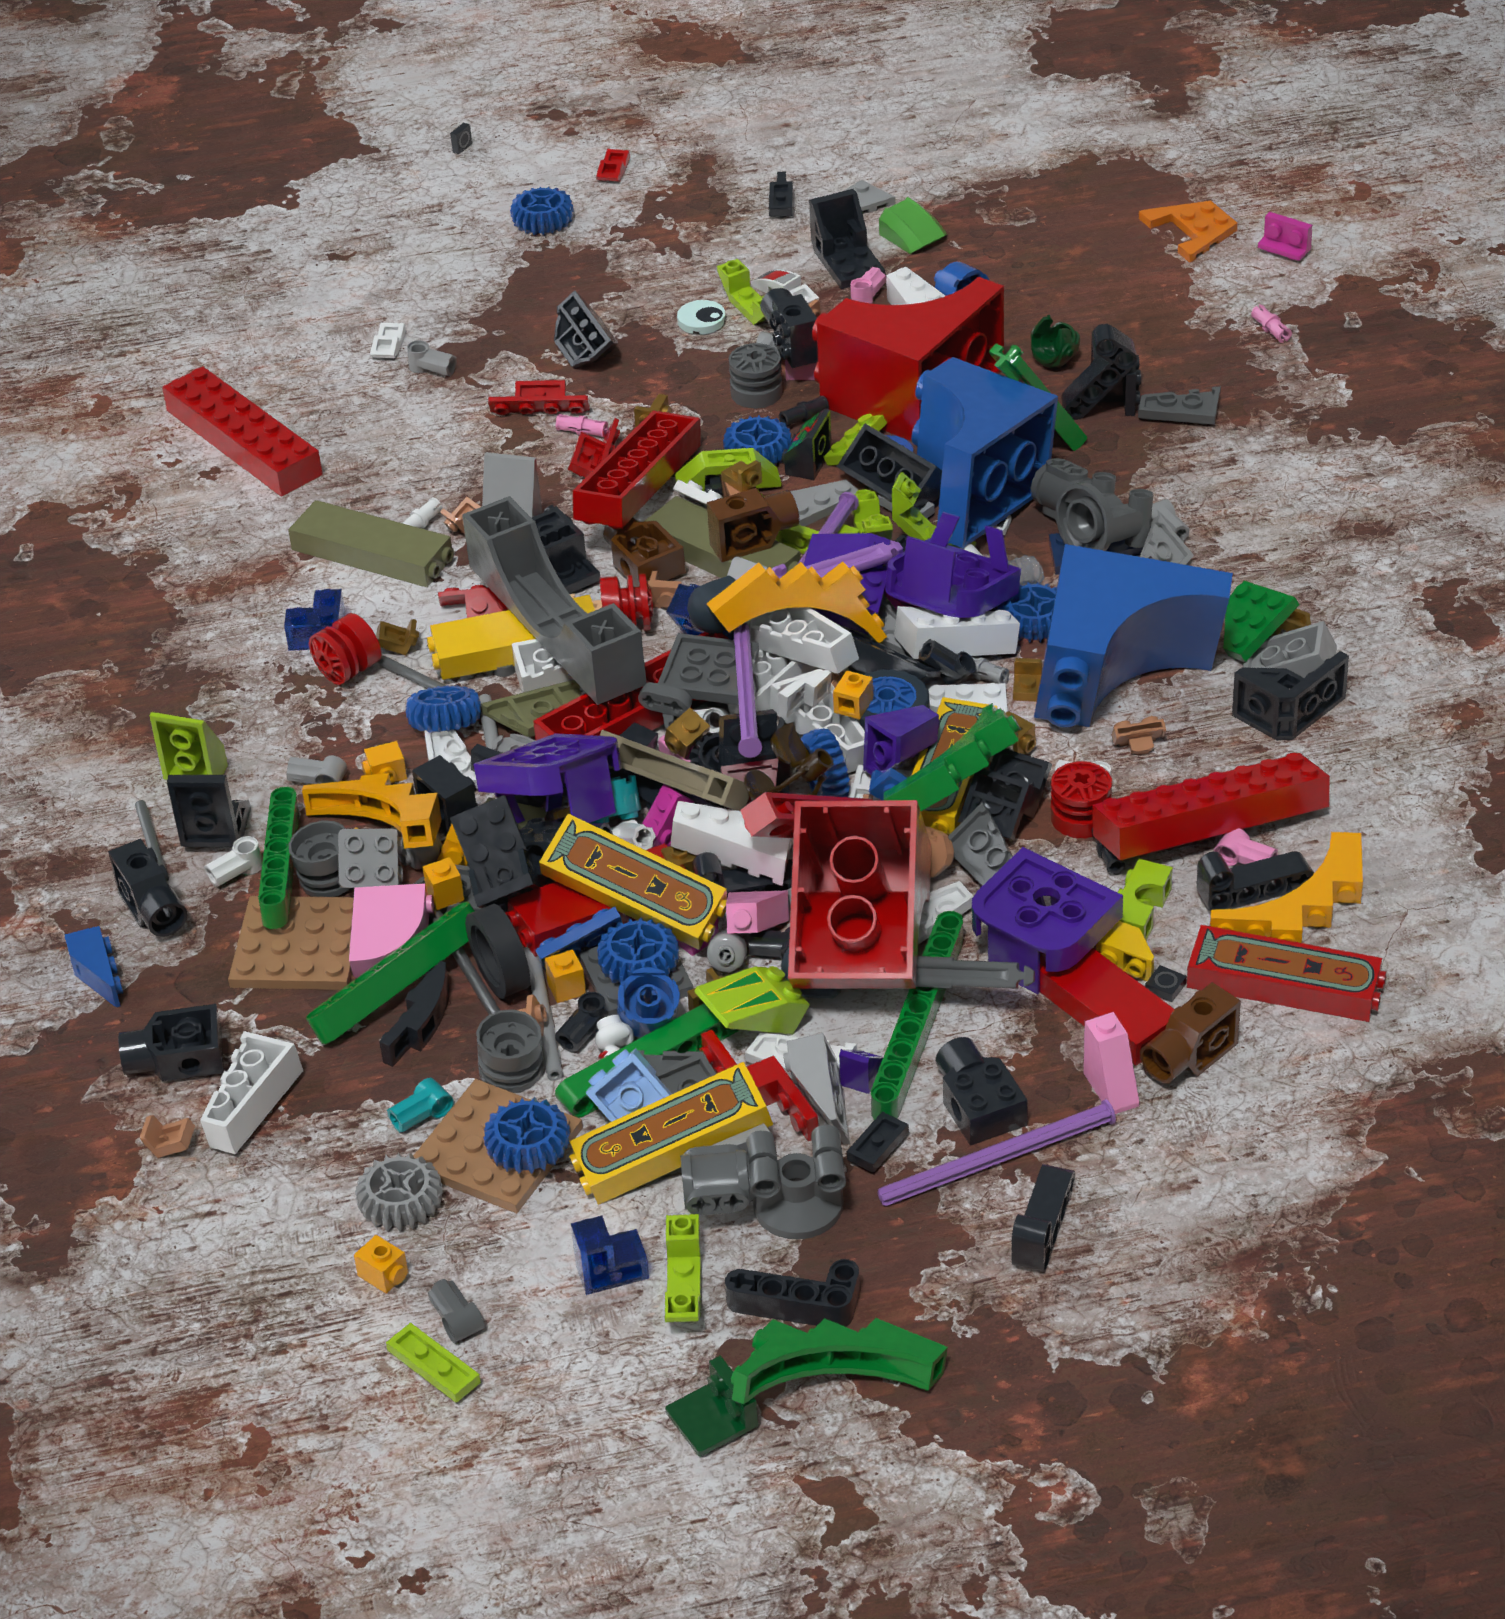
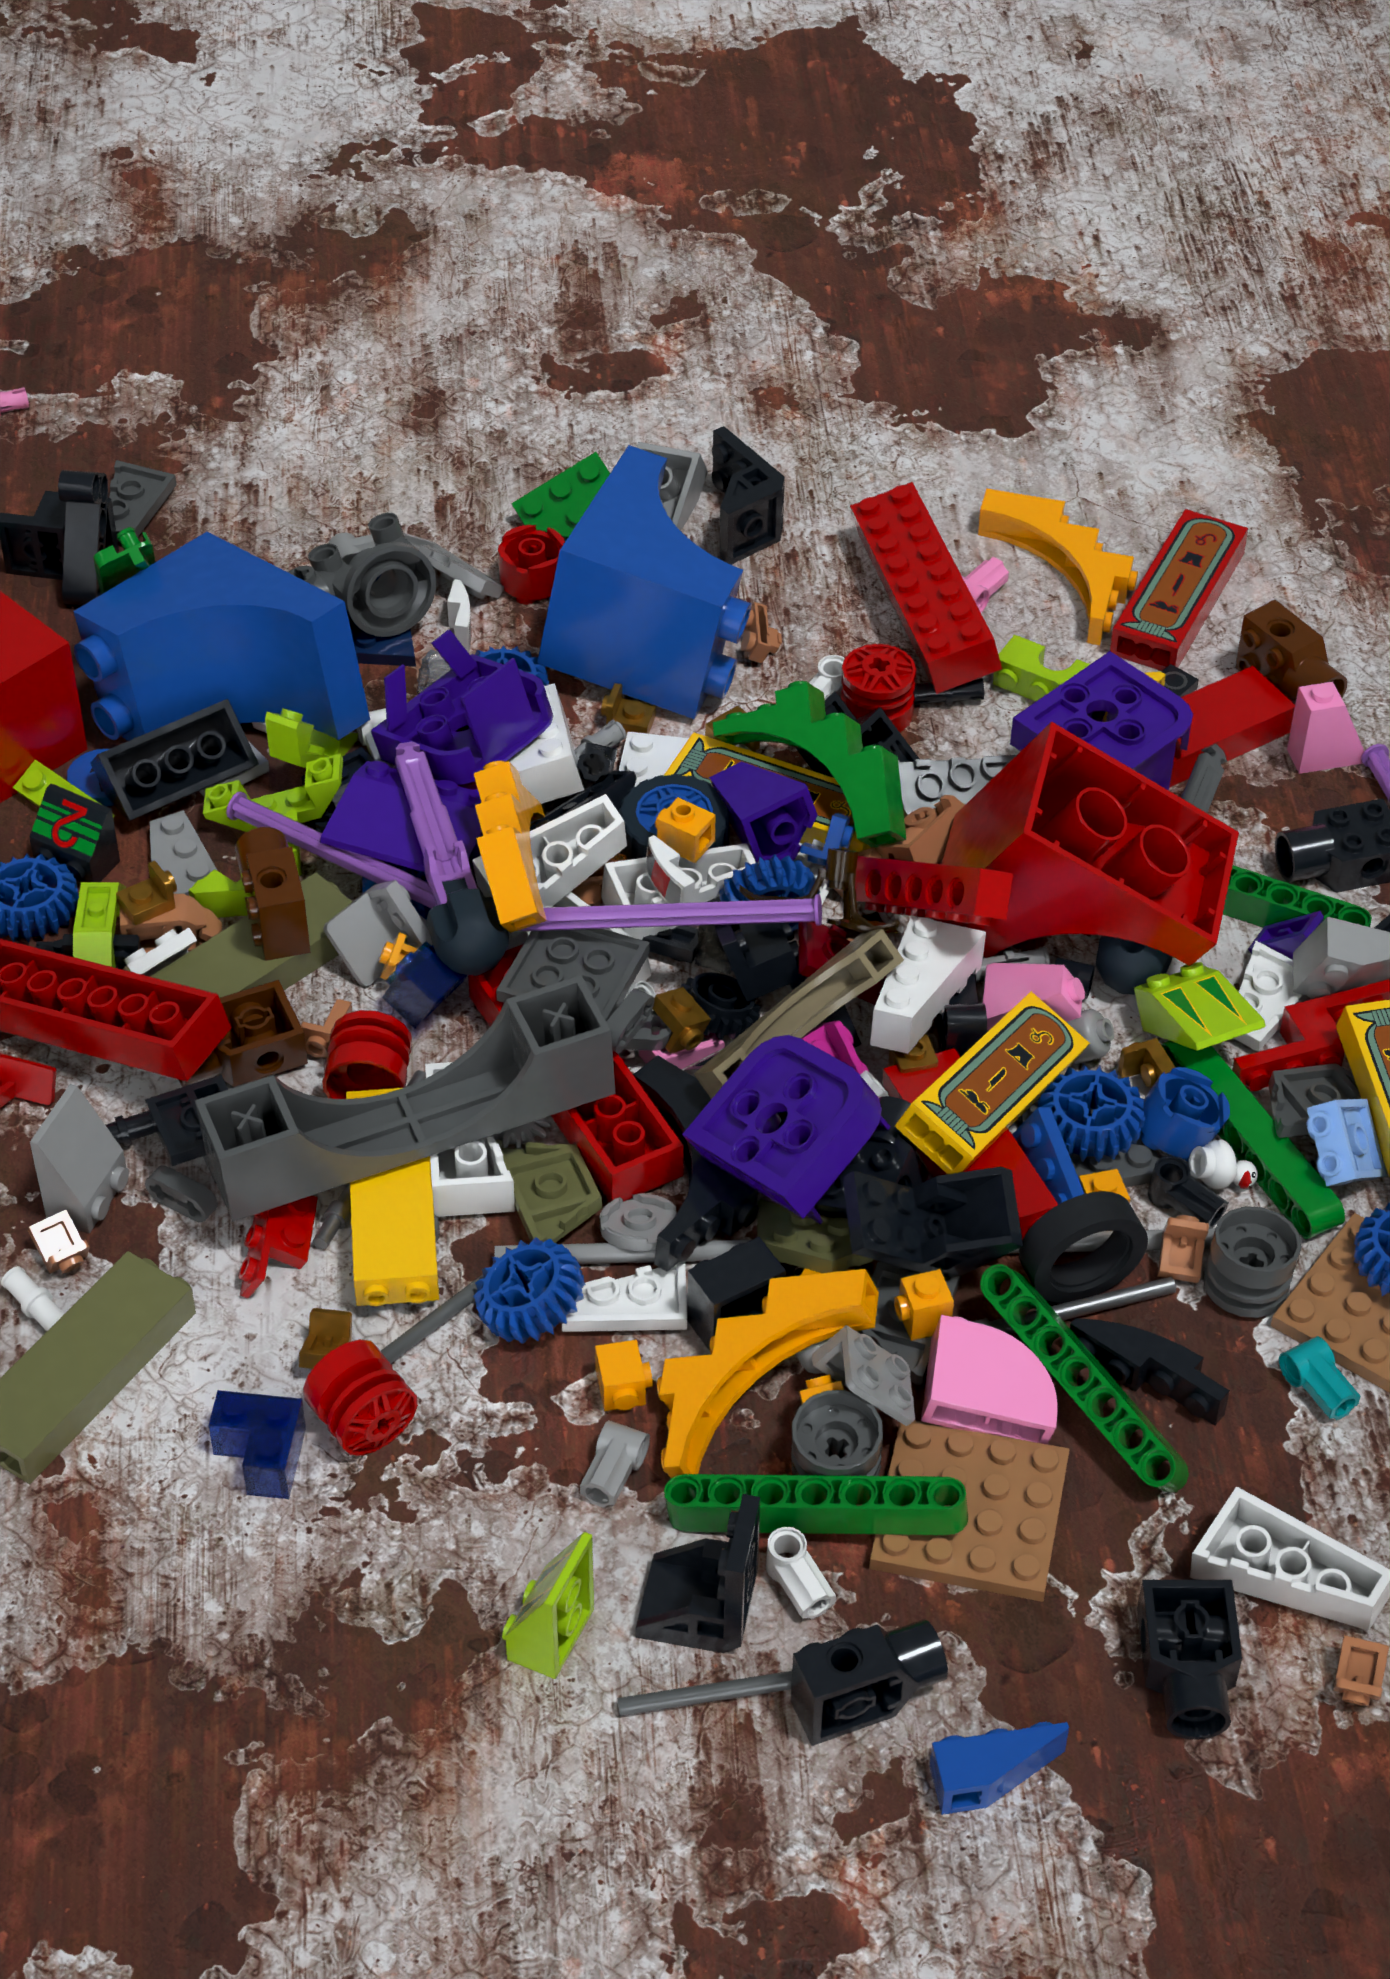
camera: 85 degrees left, 5 degrees up
black beam [1196,851,1314,911] -> none

